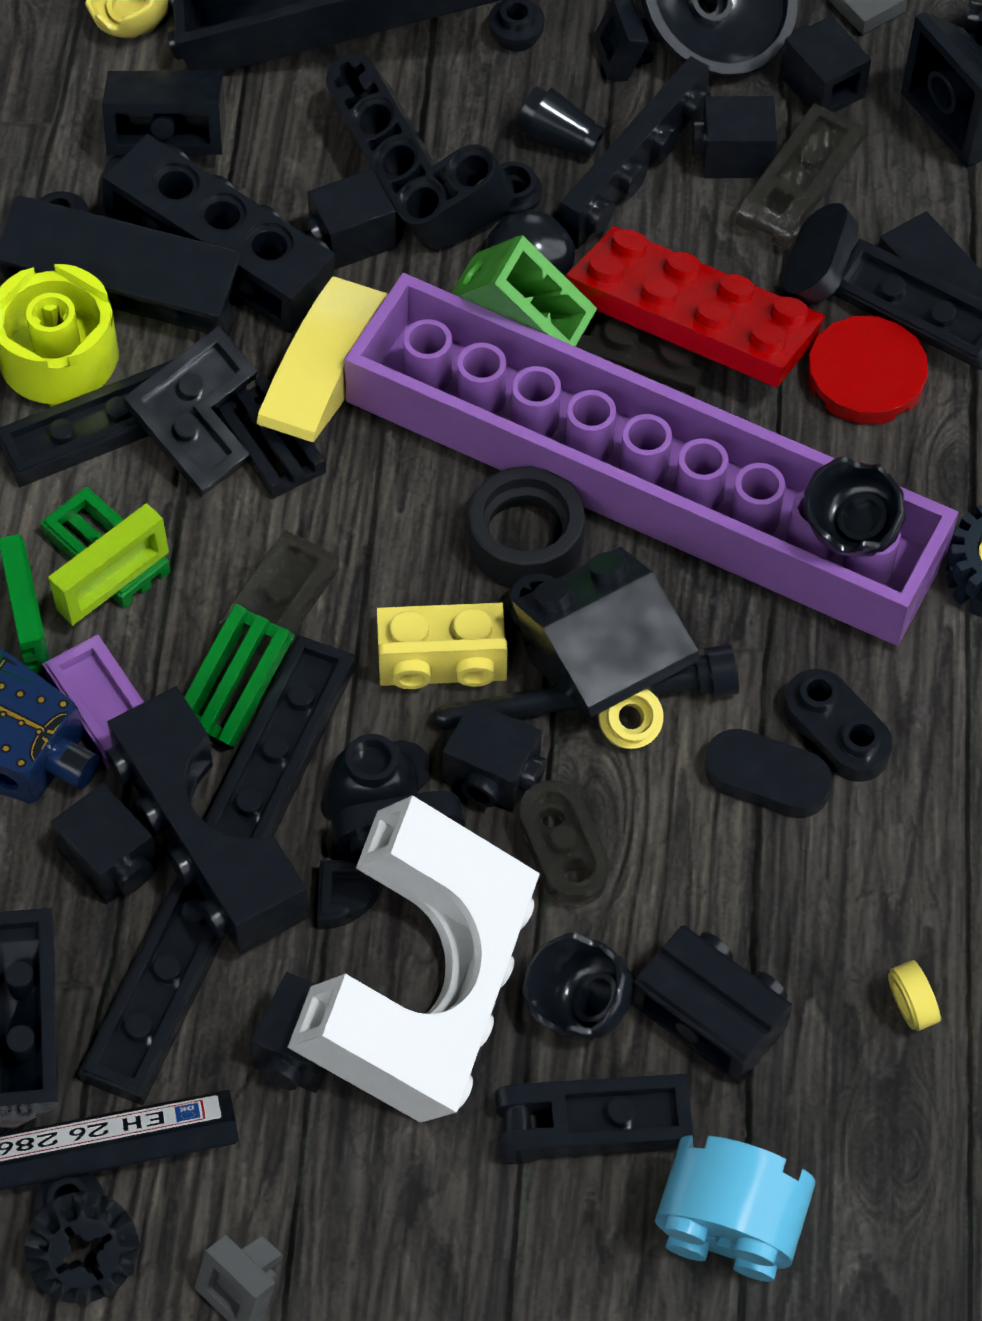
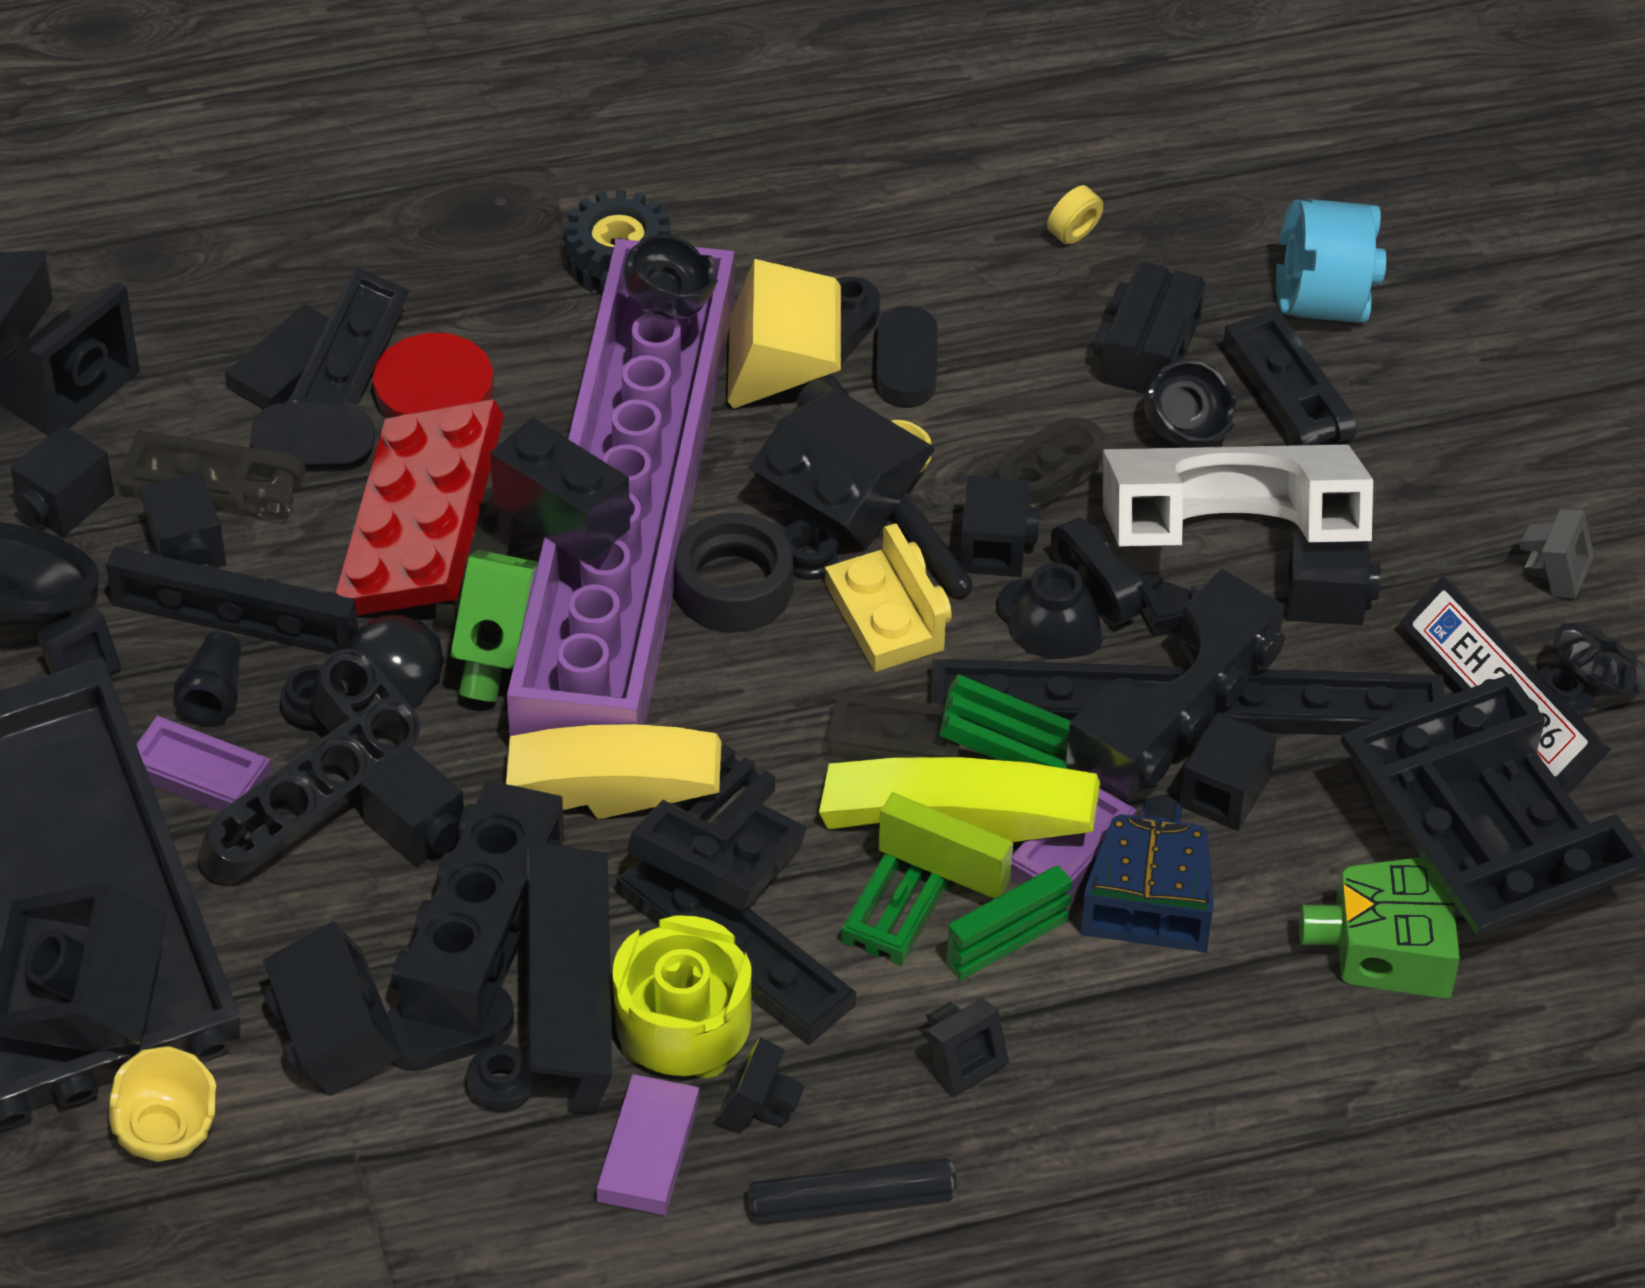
camera: 110 degrees left, 10 degrees down
none -> medium lavender tile [136,716,272,811]
none -> black brick [490,417,630,565]
none -> light yellow slope [728,259,841,409]
none -> neon yellow slope [819,757,1100,842]

